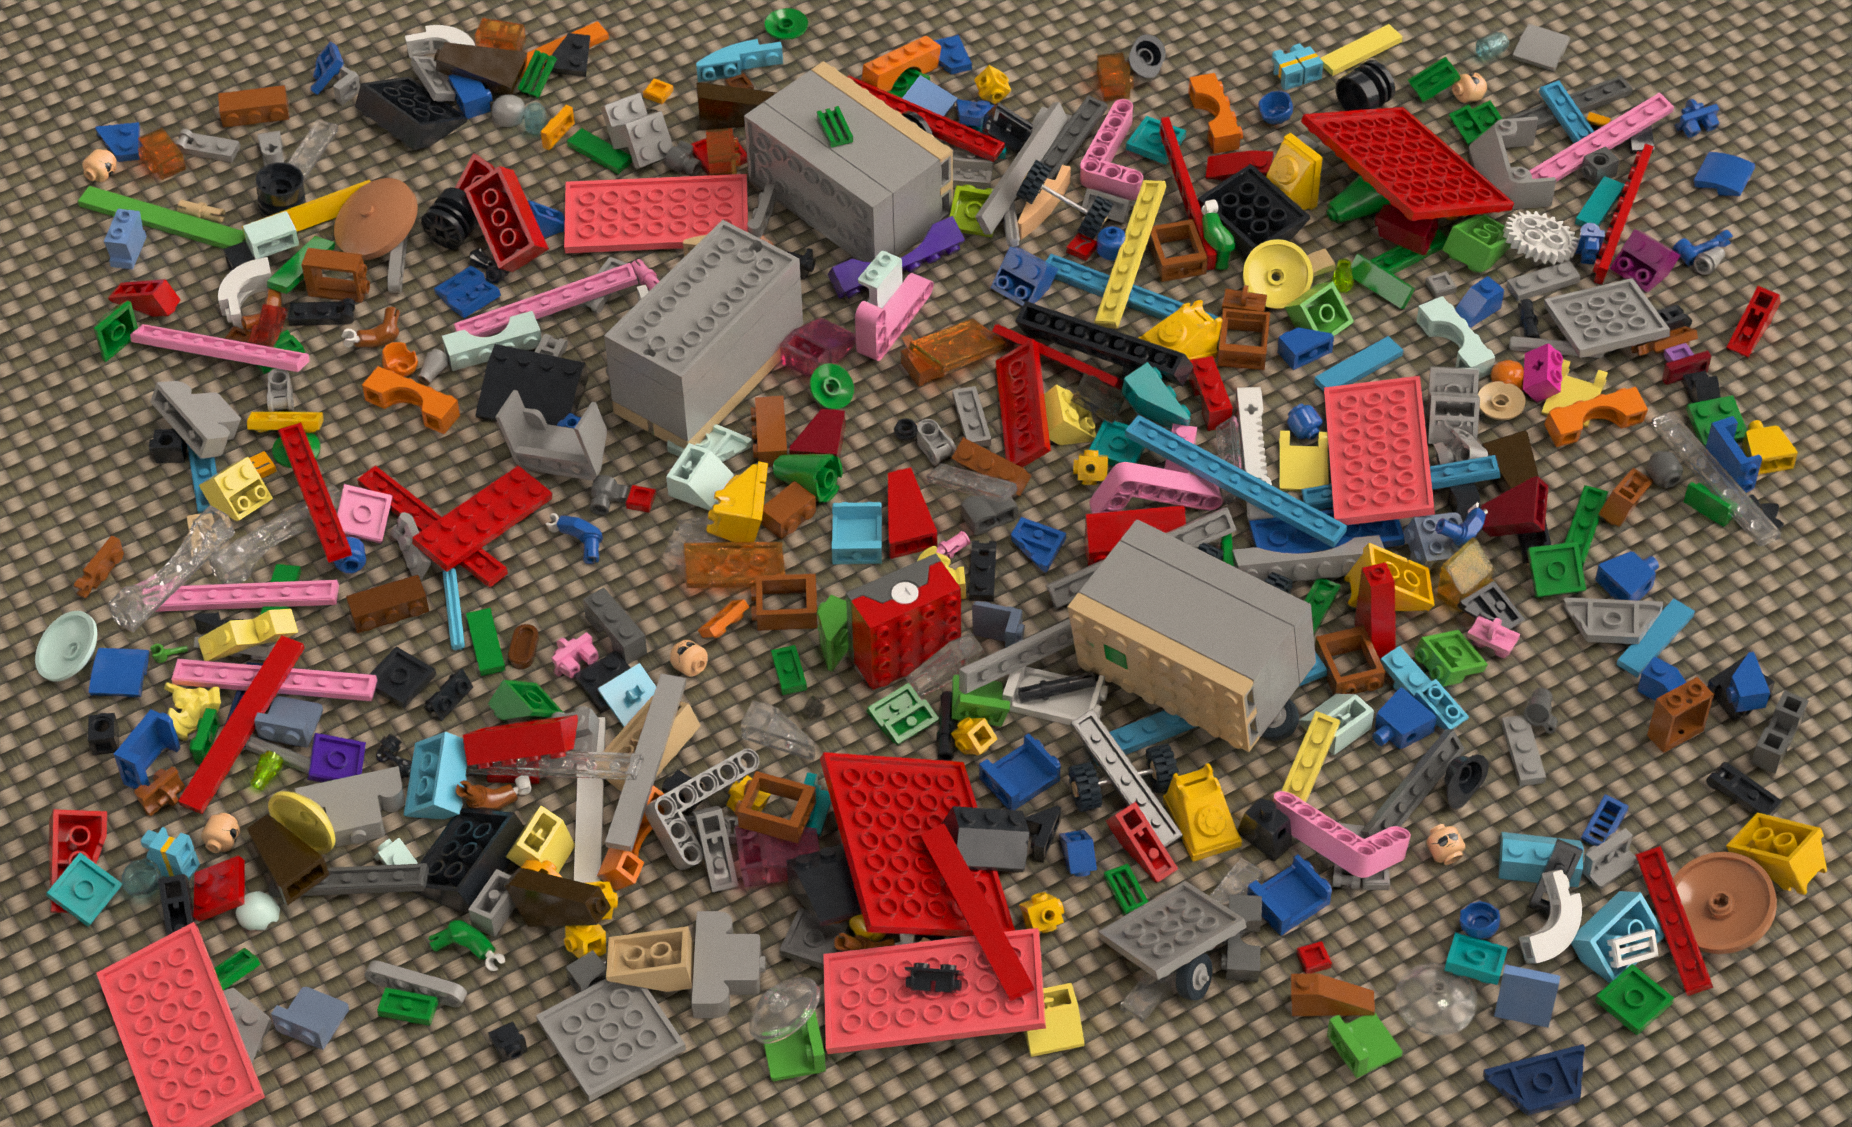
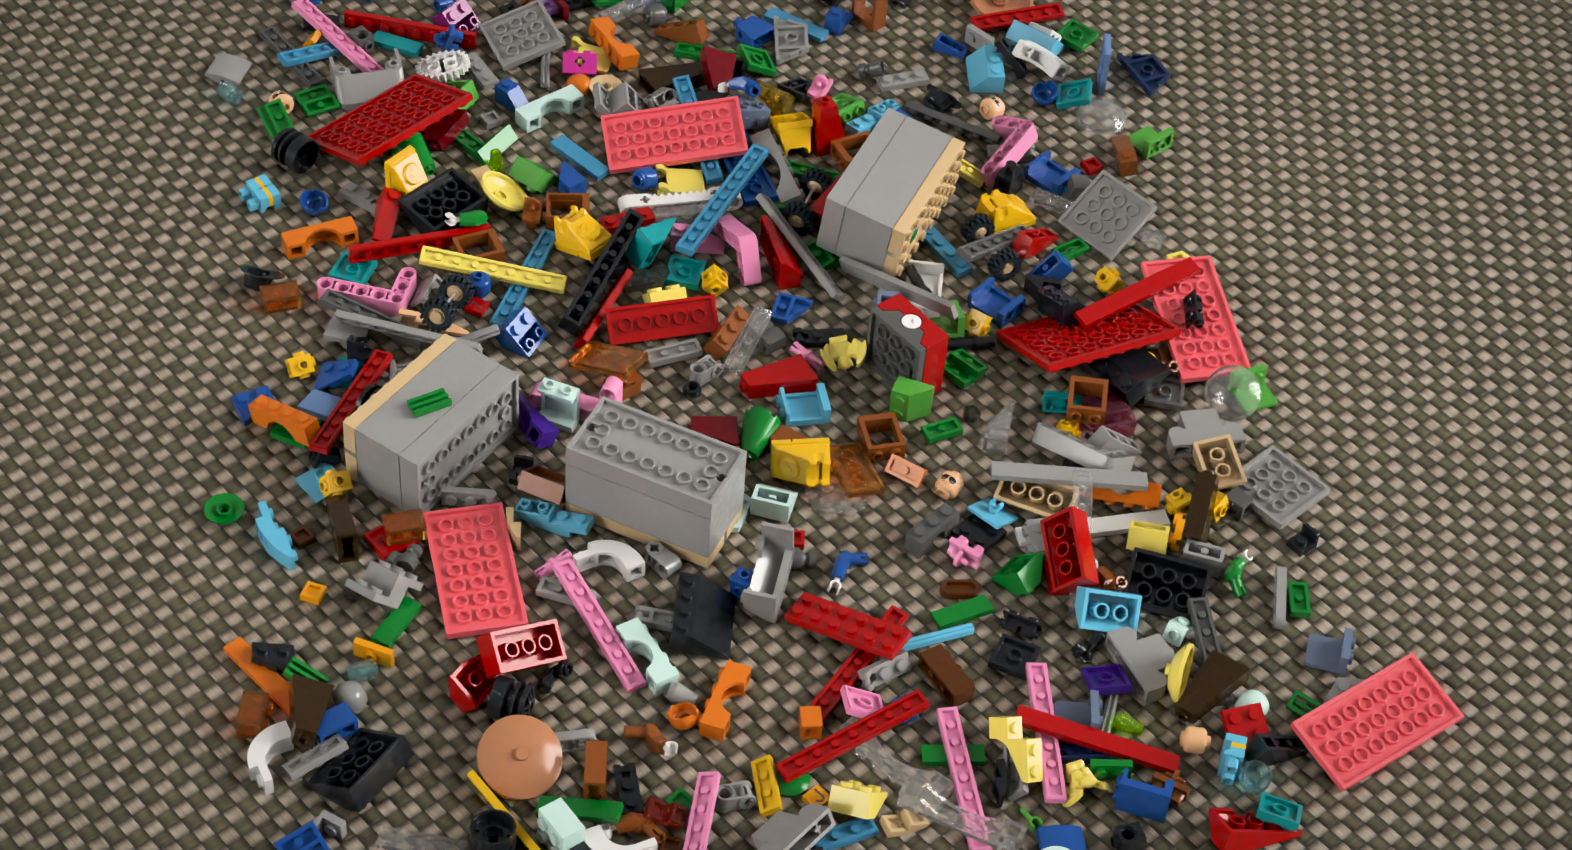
camera: 105 degrees left, 5 degrees down
blue slope [434,266,501,318] -> none
light yellow tile [1320,24,1403,76] -> none
black pin [1518,299,1540,339] -> none
none -> orange panel [798,706,823,739]

